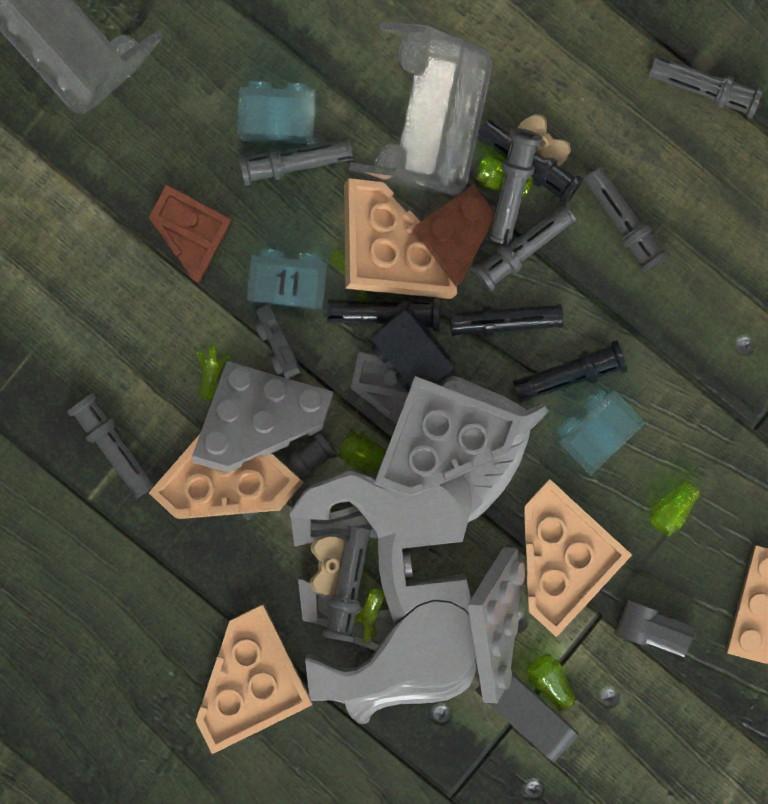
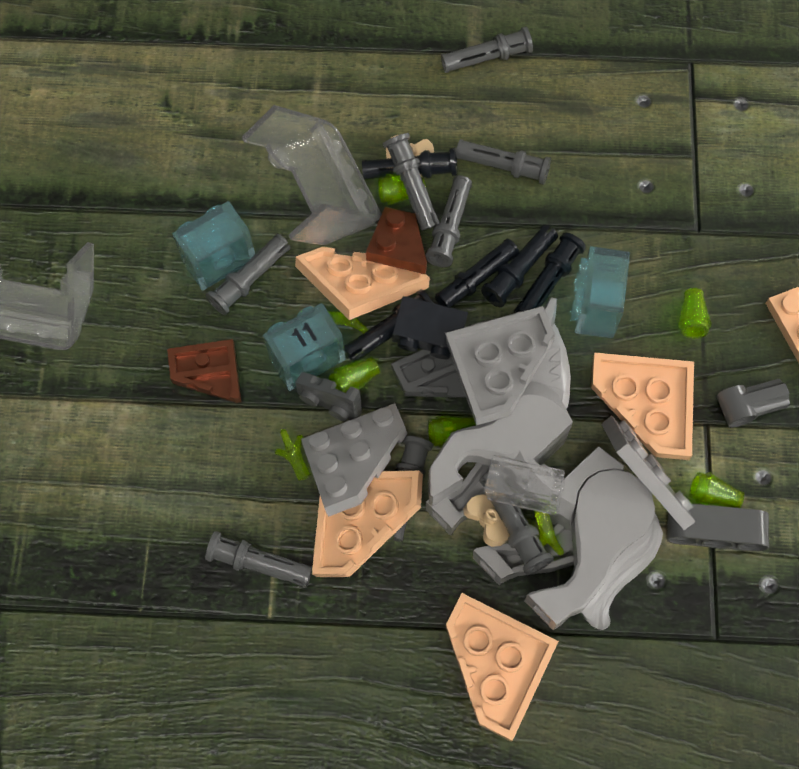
camera: 30 degrees left, 20 degrees down
none -> clear neon green cone [329,357,380,393]
none -> black pin [481,224,558,308]
none -> clear hinge [484,455,565,516]

